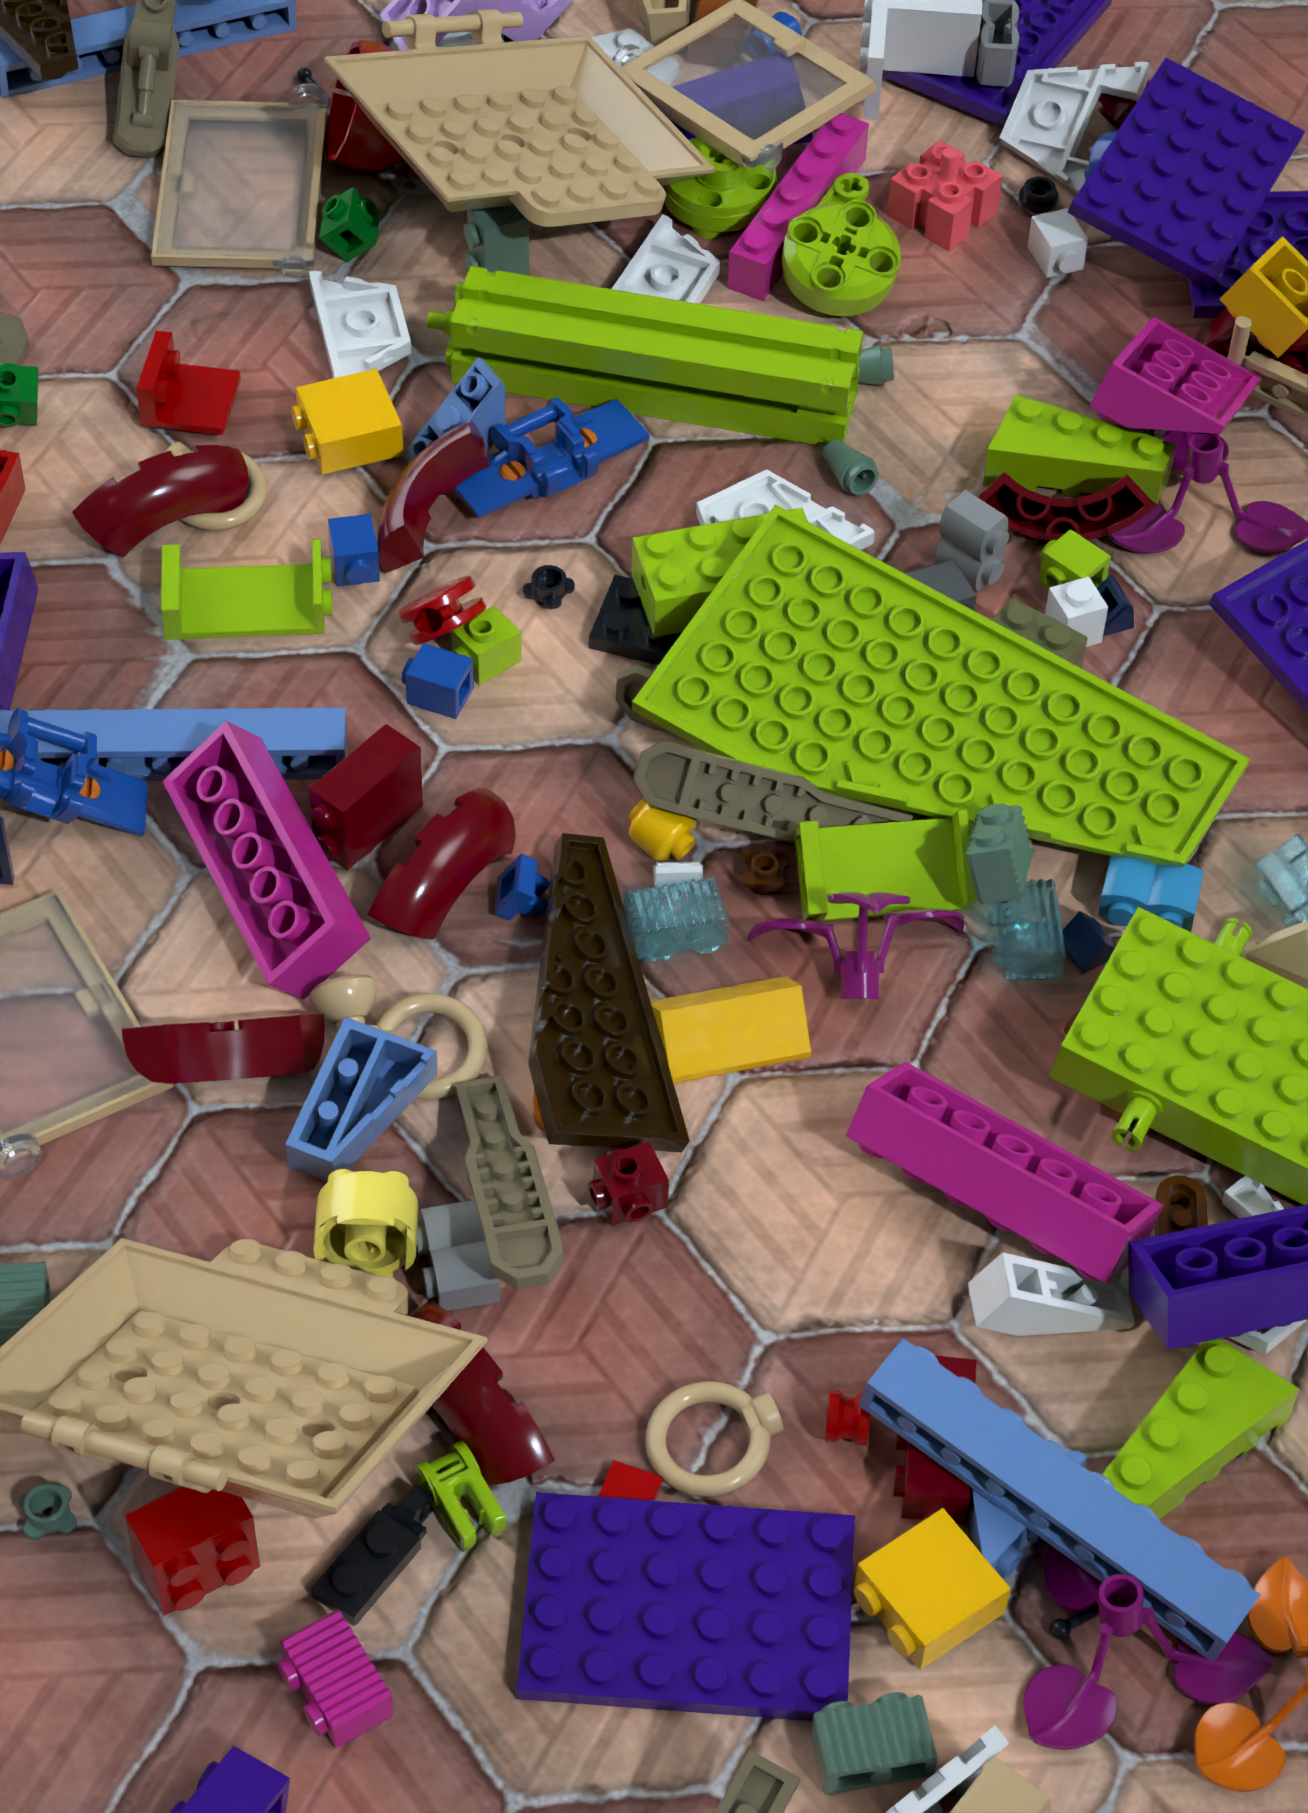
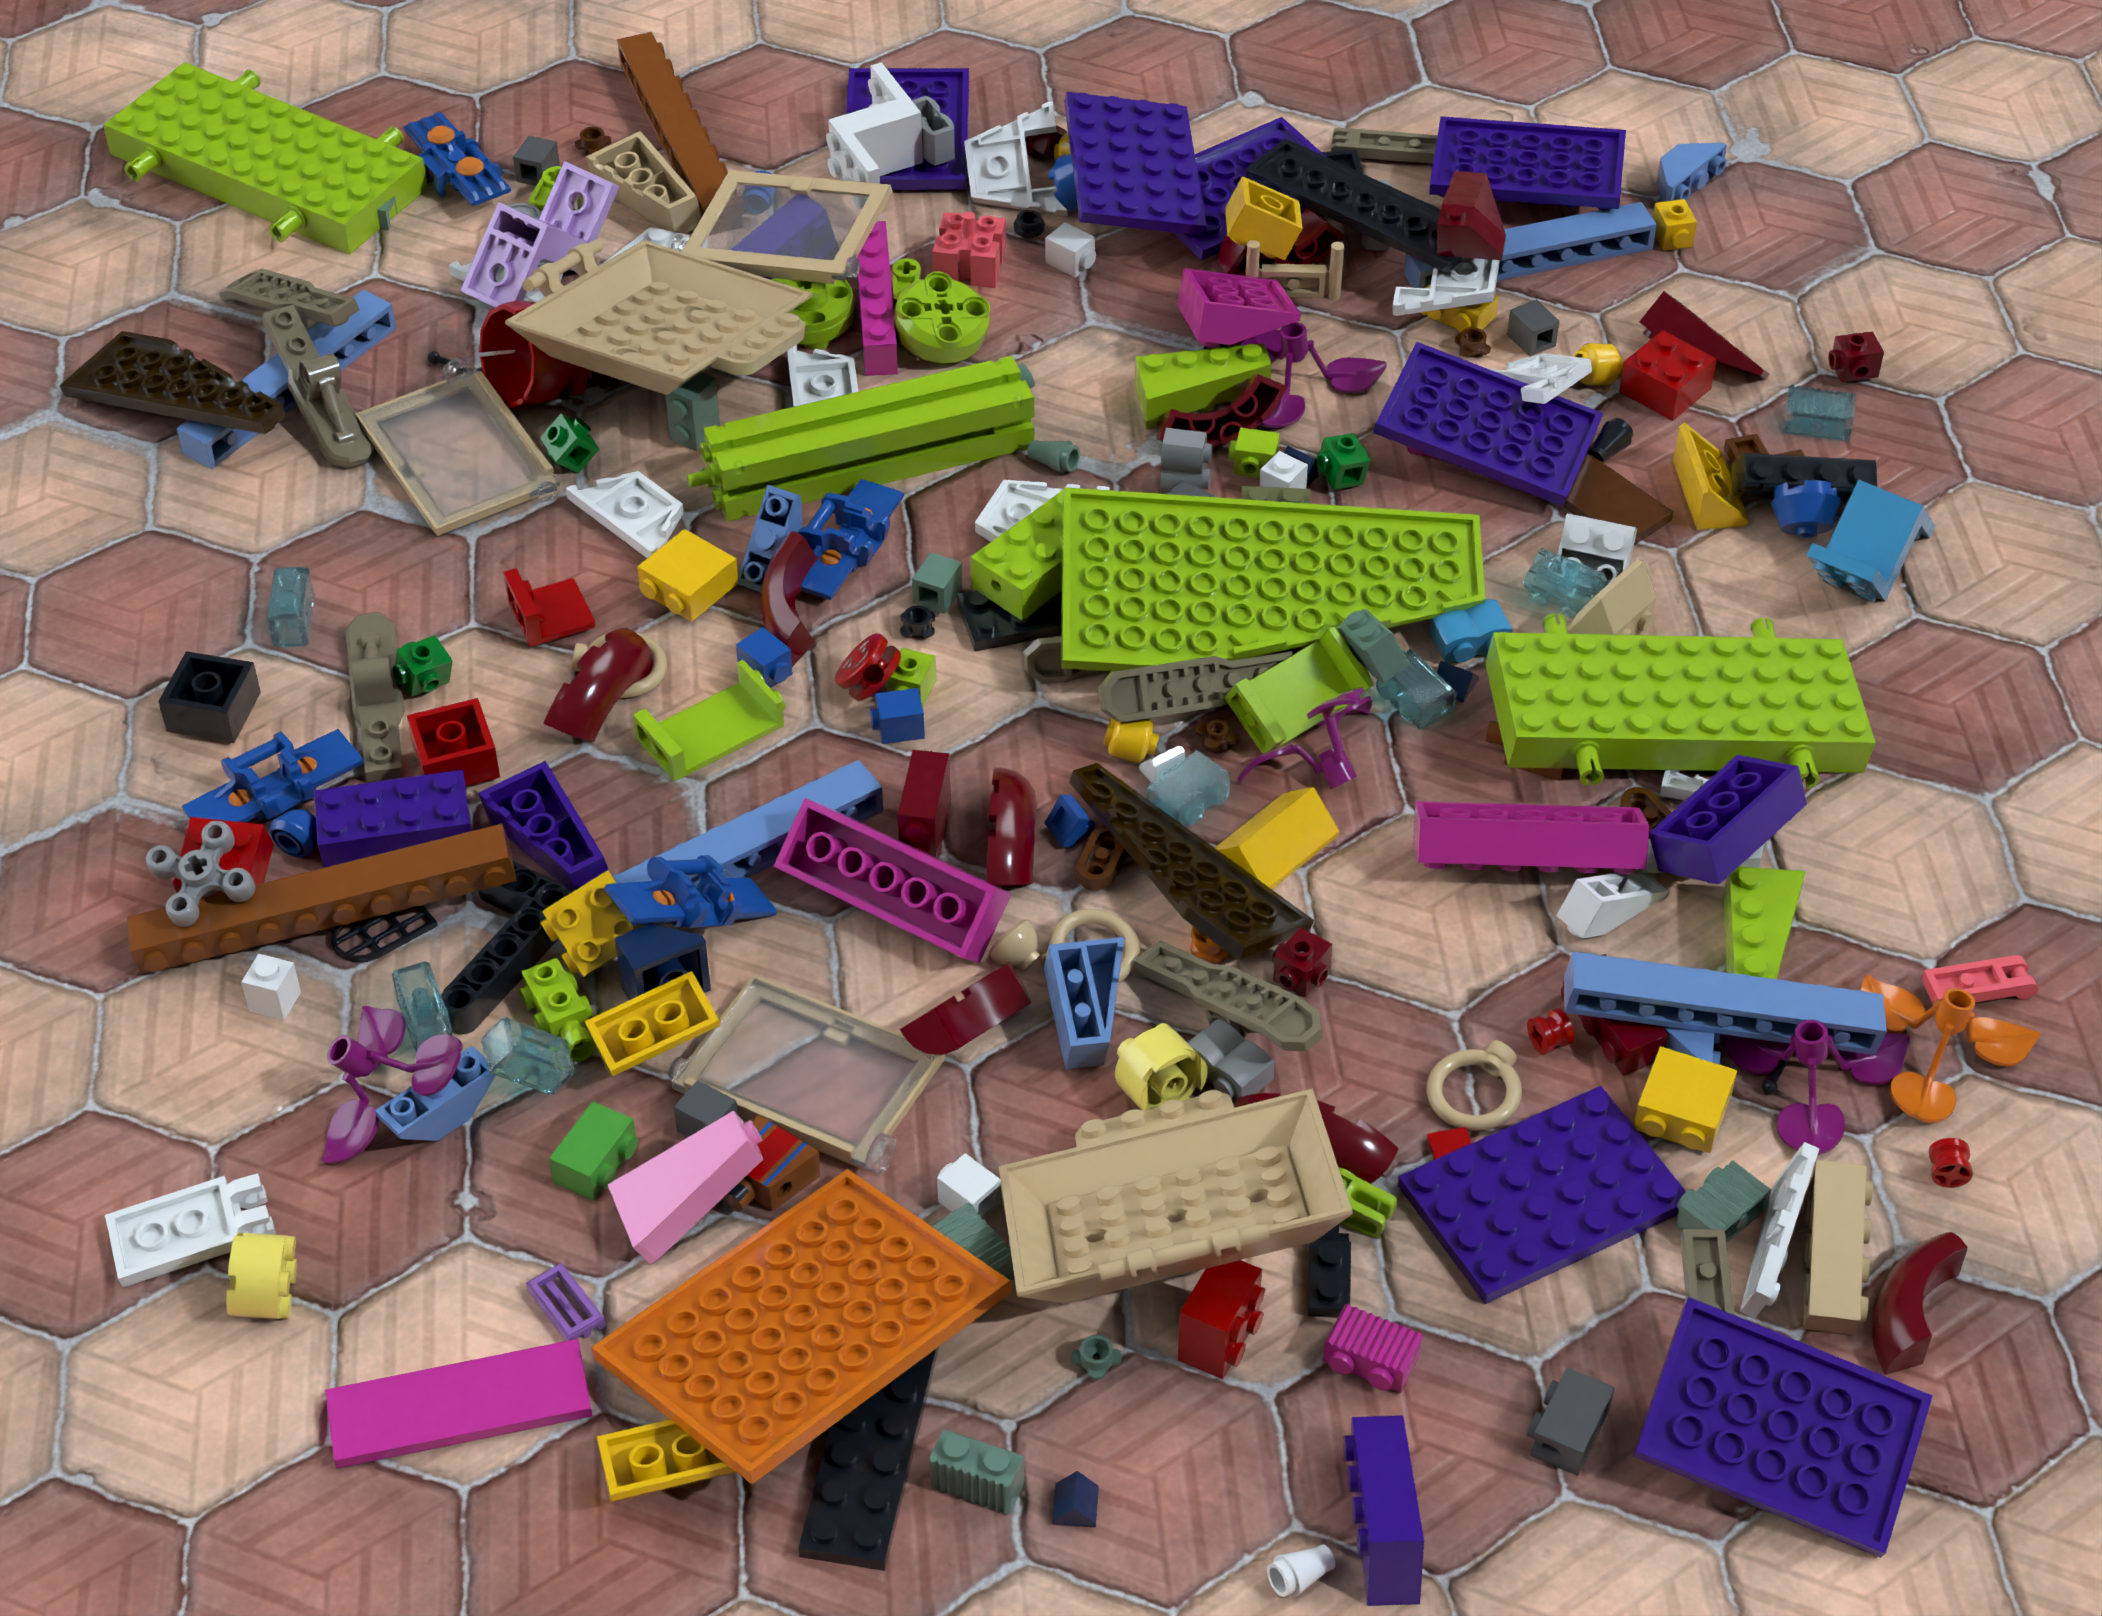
camera: 30 degrees left, 5 degrees down
none -> sand green brick [912,552,963,614]
none -> white brick [937,1153,1001,1219]
none -> reddish brown plate [1077,826,1126,890]
none -> green brick [1316,433,1371,490]

